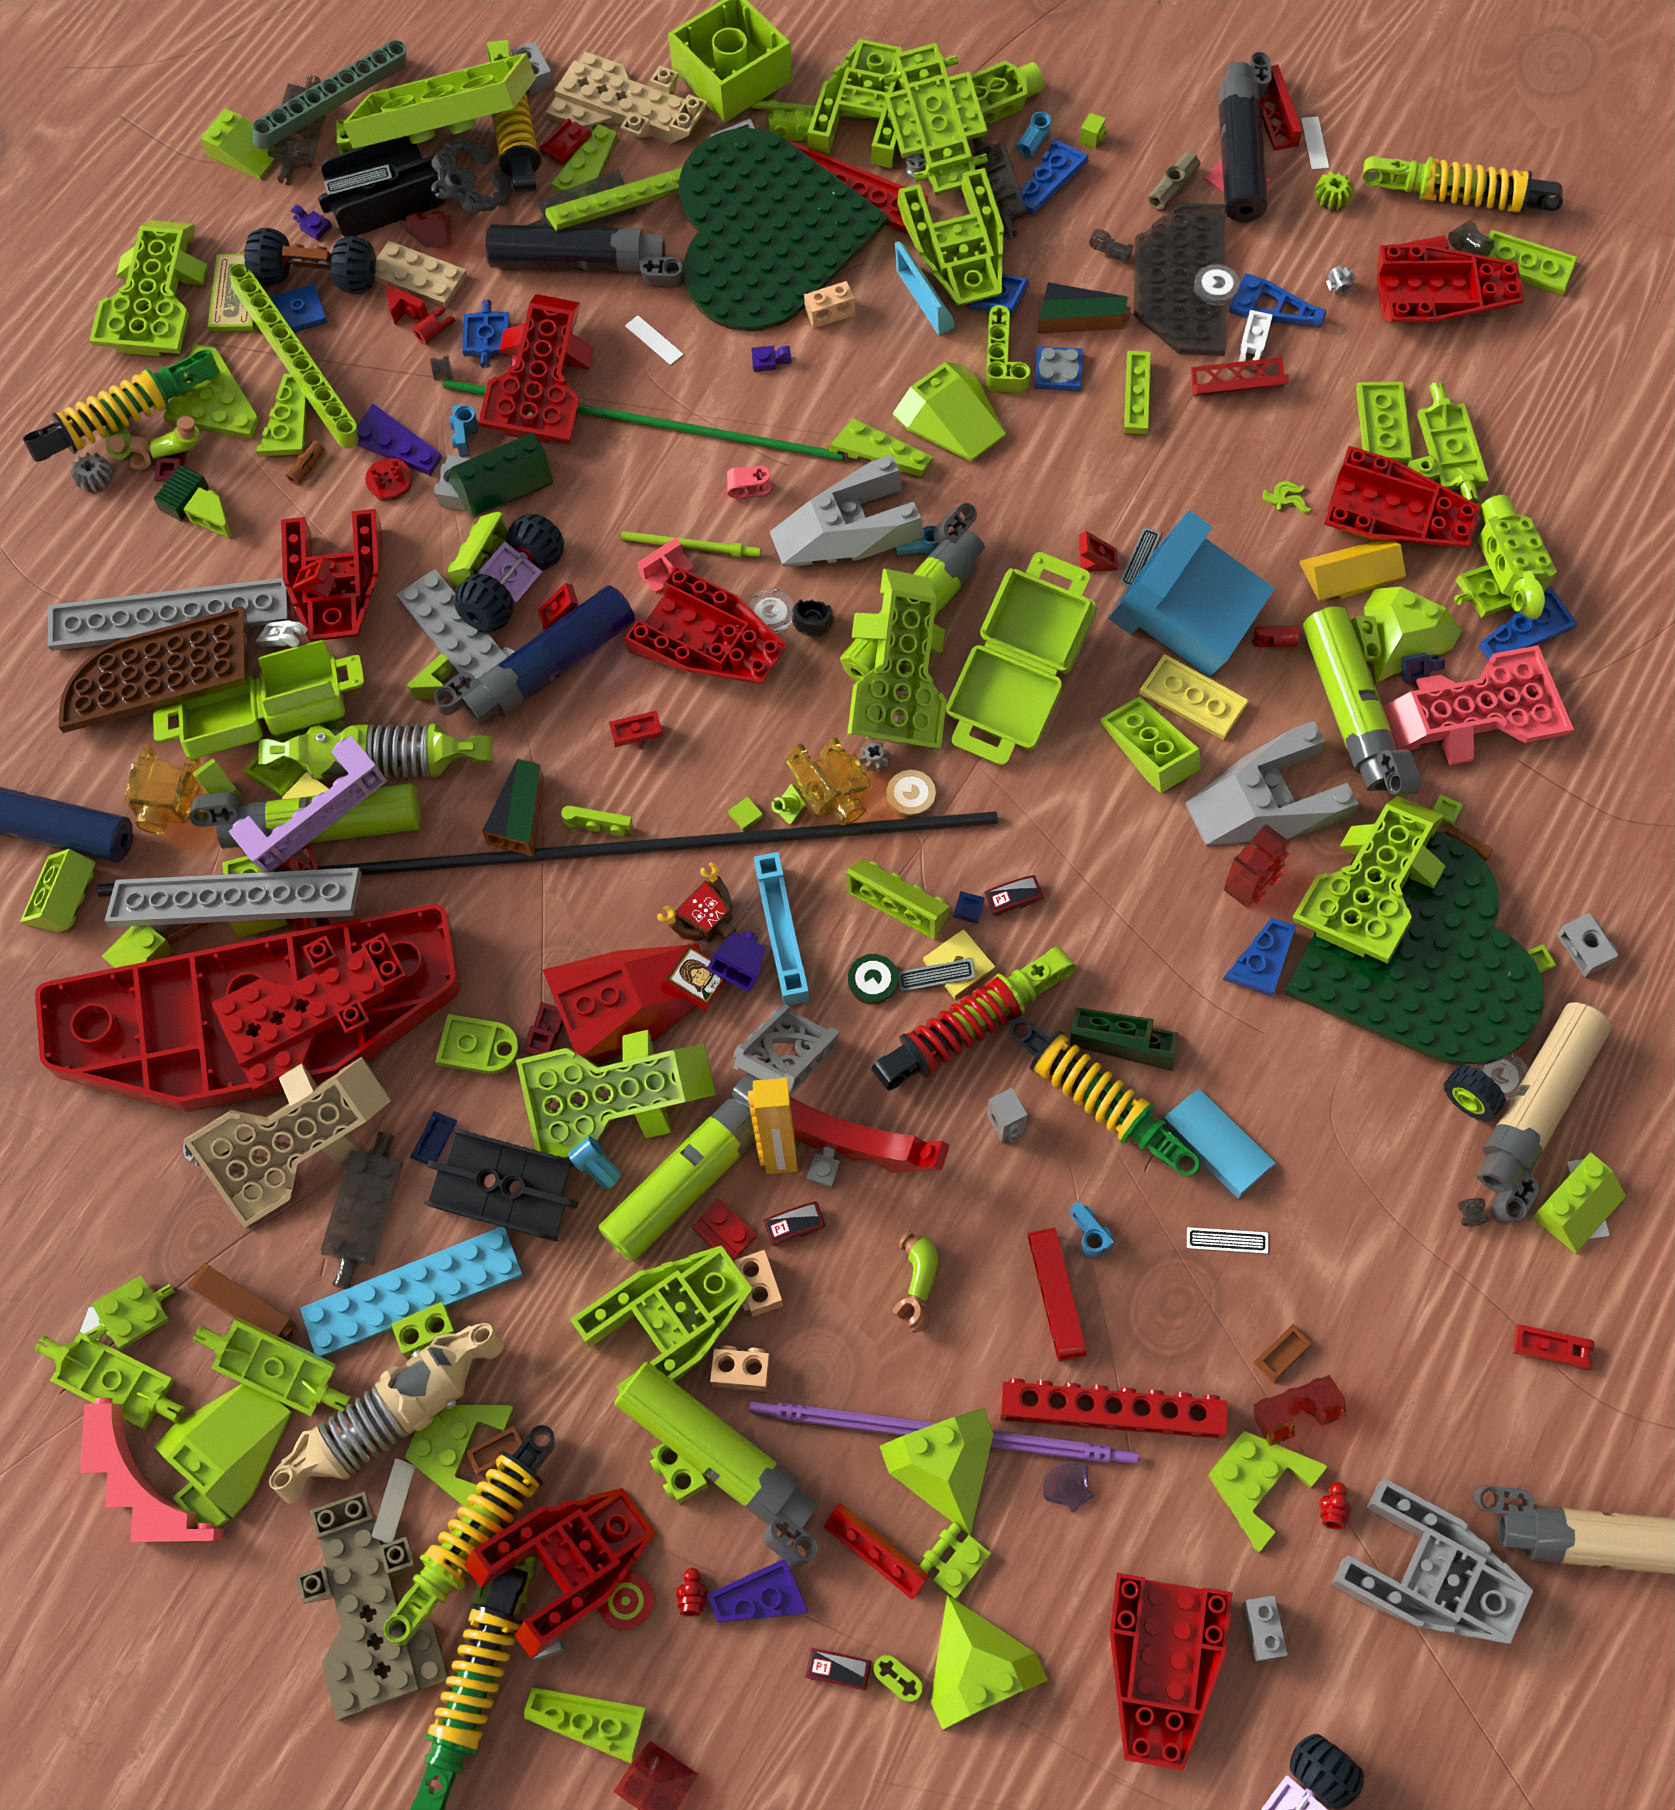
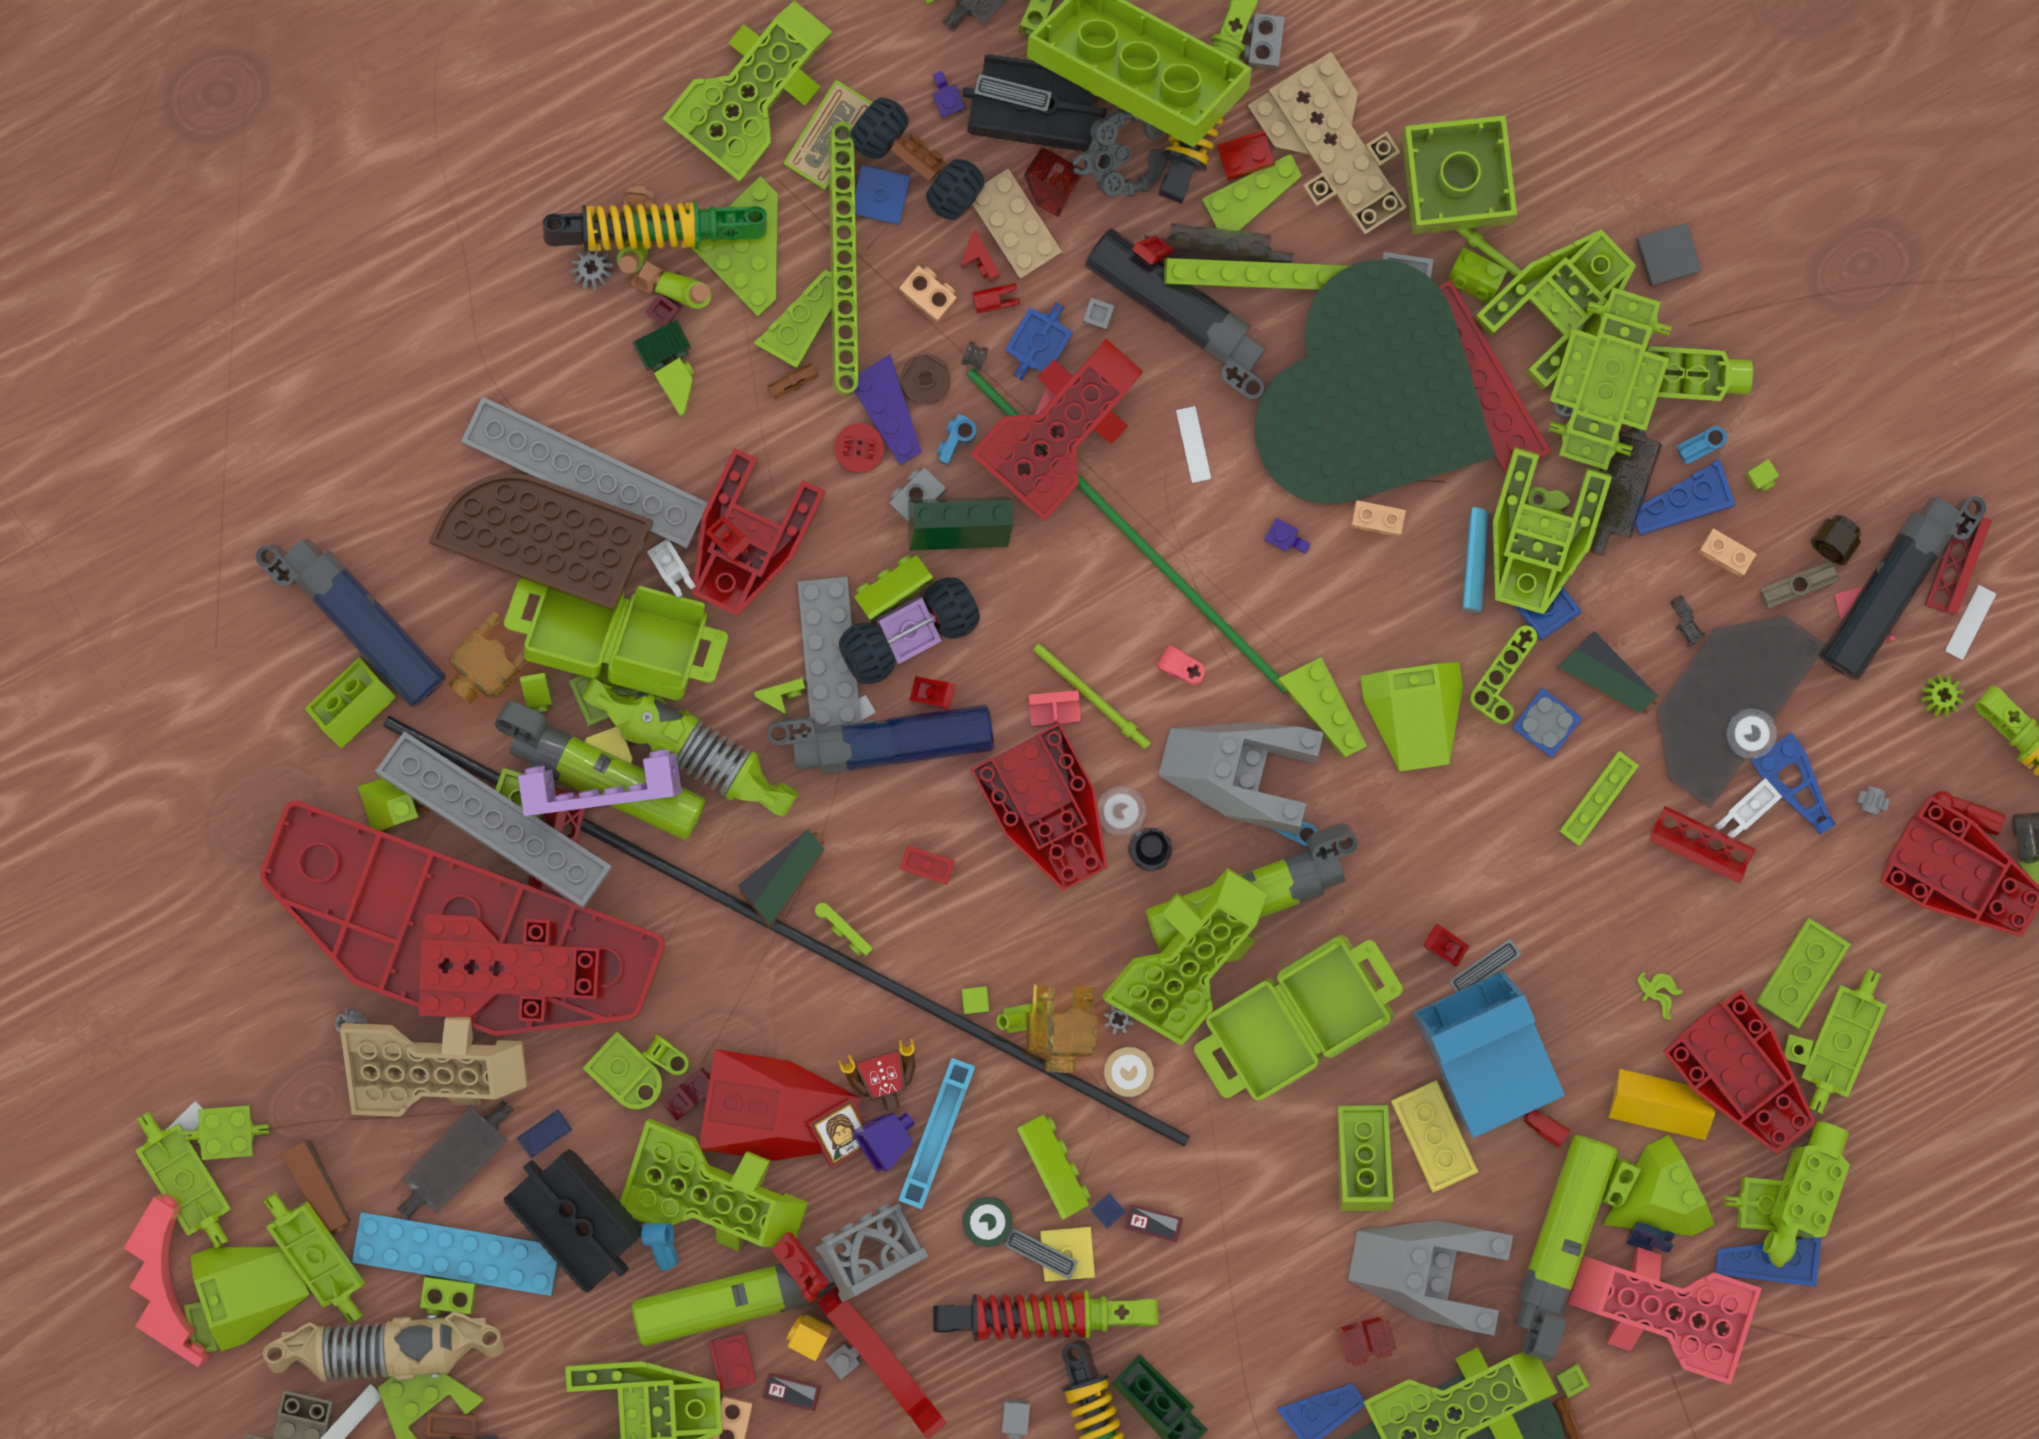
camera: 25 degrees right, 20 degrees up
none -> lime piece [642,1033,691,1075]
none -> red plate [772,1232,829,1302]
none -> light nougat brick [899,265,957,323]
none -> reddish brown plate [901,354,950,405]
none -> light grey plate [1083,298,1114,330]
none -> red plate [1132,235,1174,265]
none -> dark grey slope [1636,224,1701,286]
none -> light nougat brick [1697,528,1756,578]
none -> dark brown piece [1810,515,1861,565]

